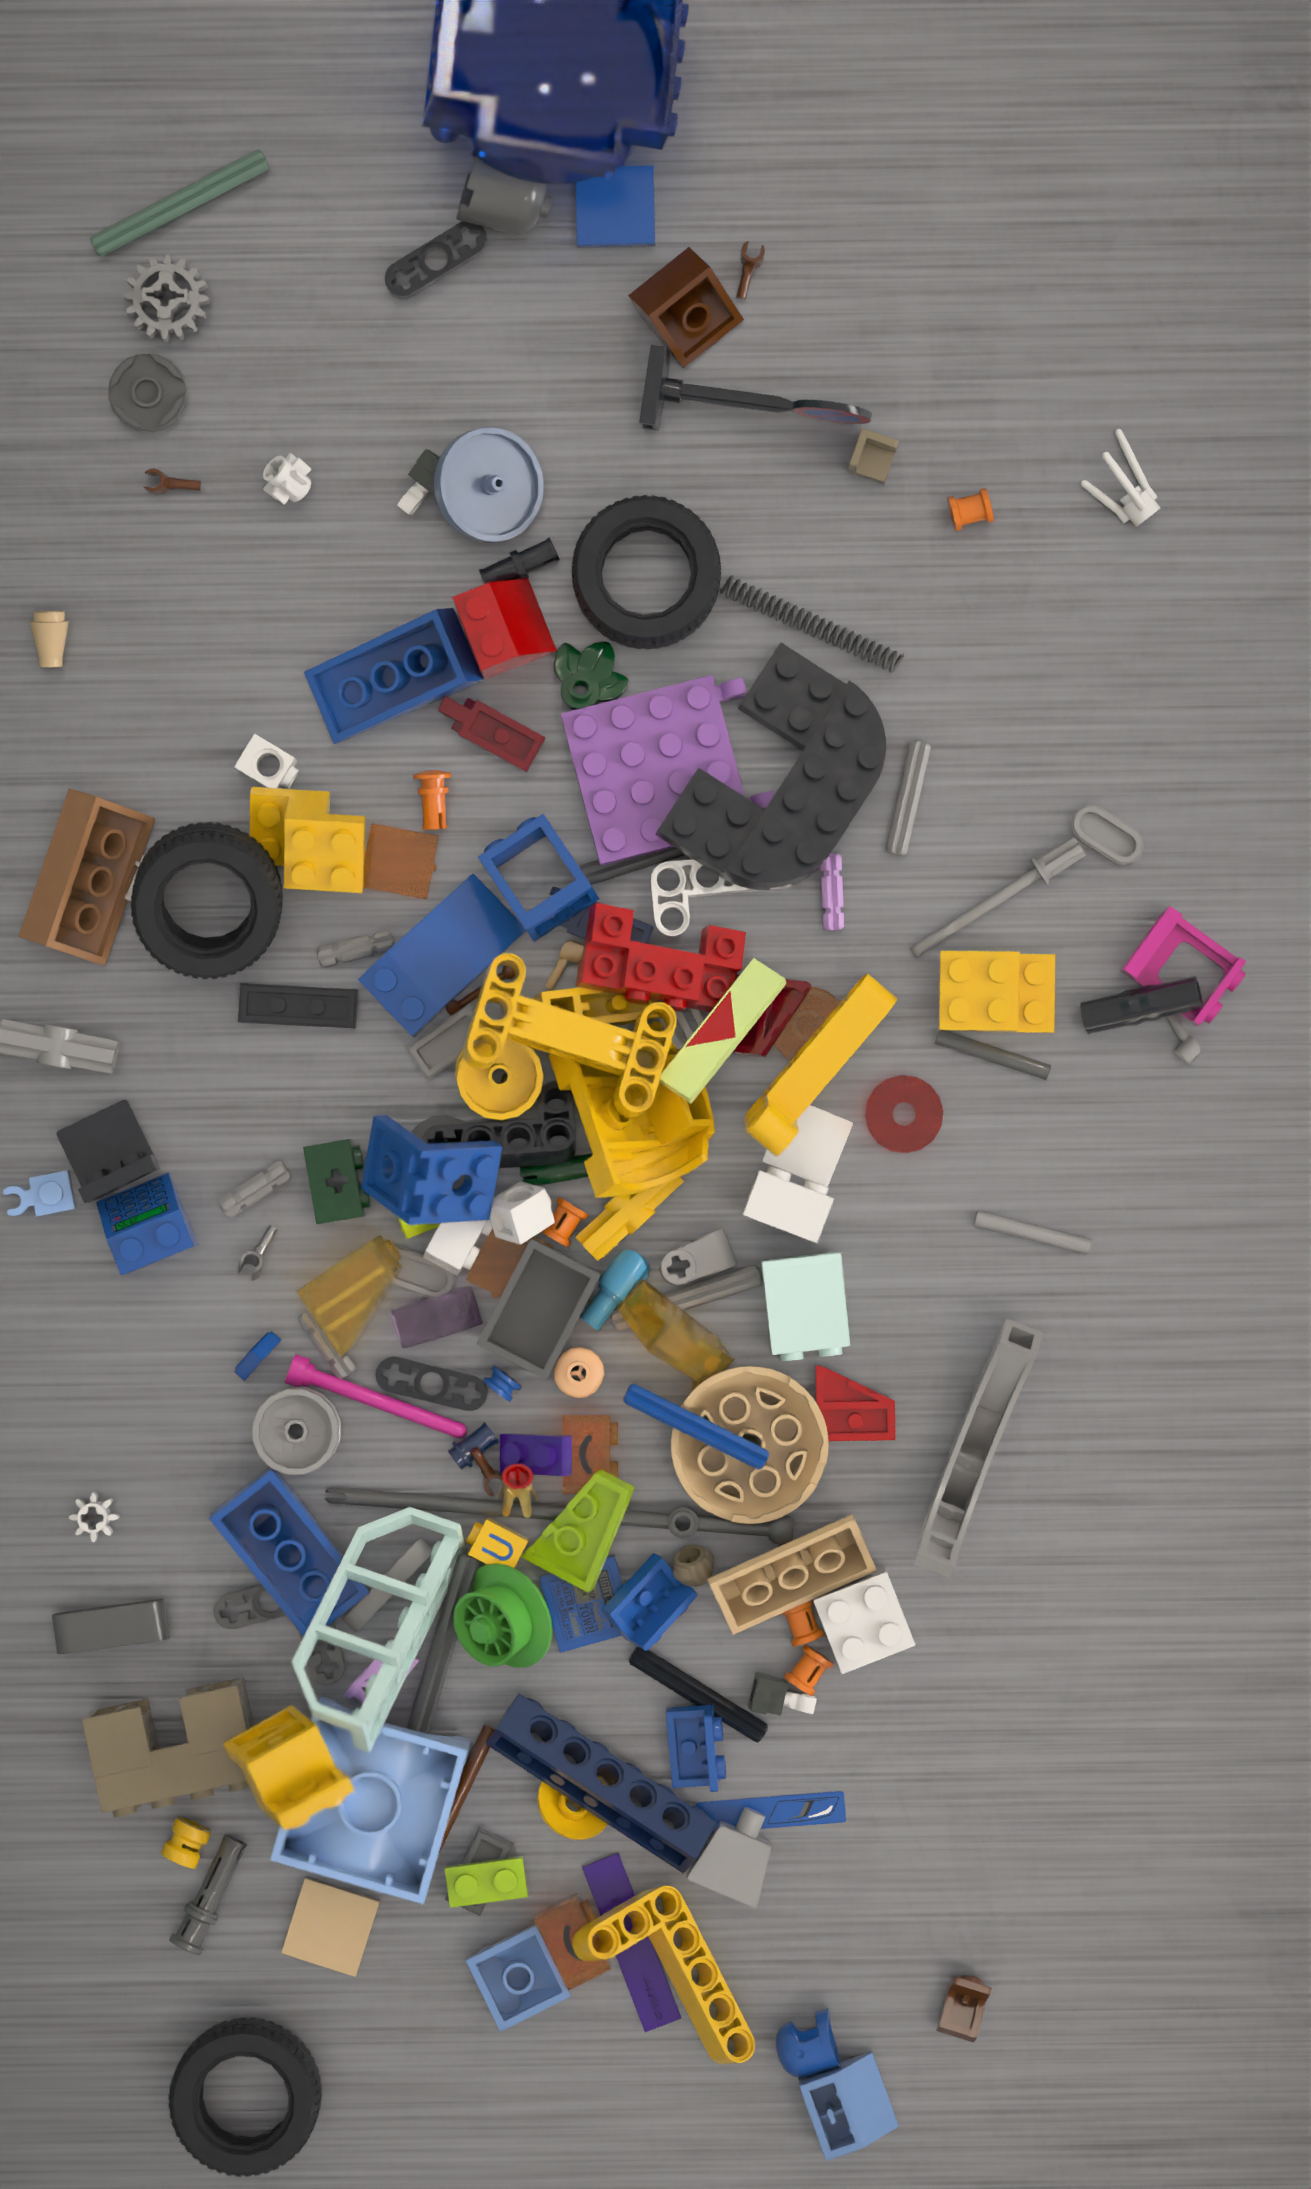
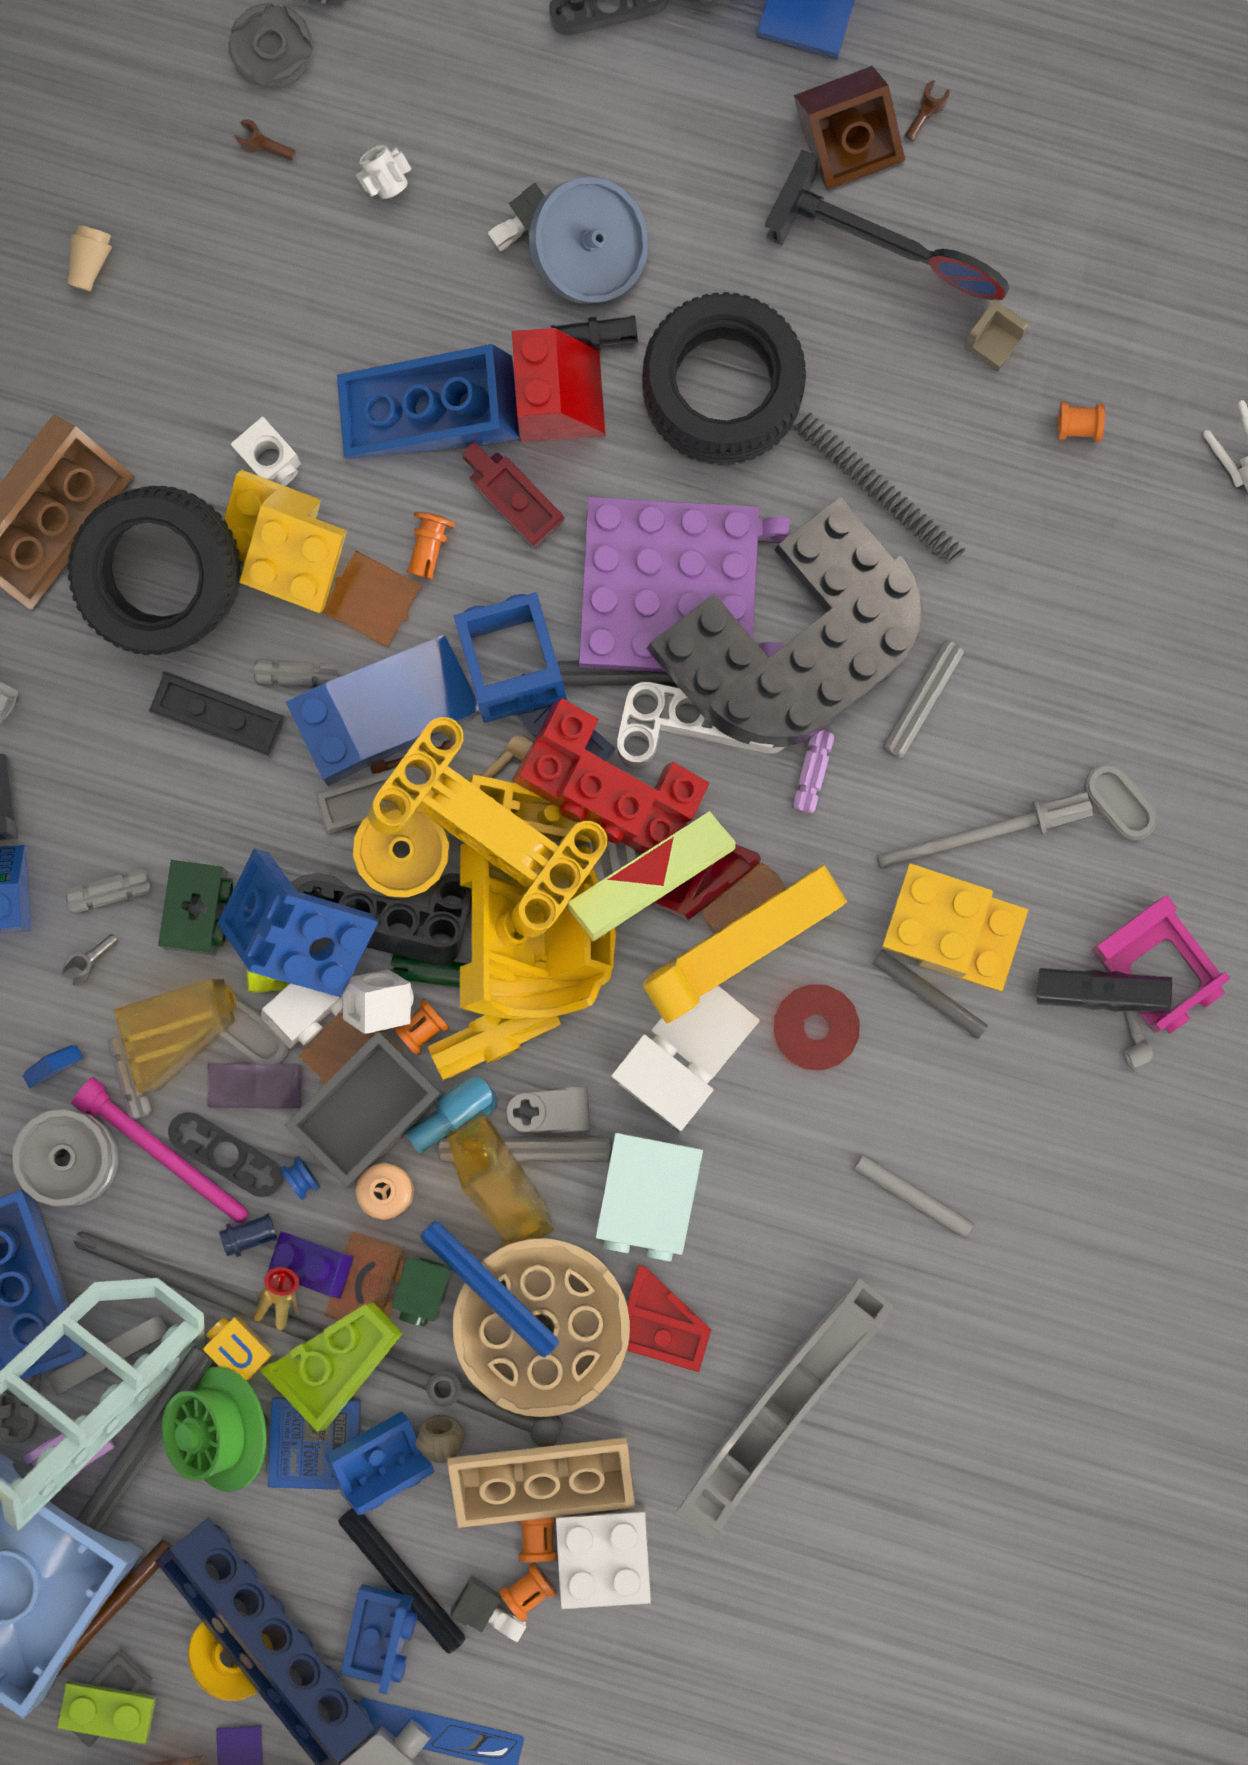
camera: 15 degrees right, 5 degrees down
reddish brown hand [470,1447,503,1496] -> none
dark green plate [554,641,629,710] -> none
none -> dark green brick [391,1255,453,1327]

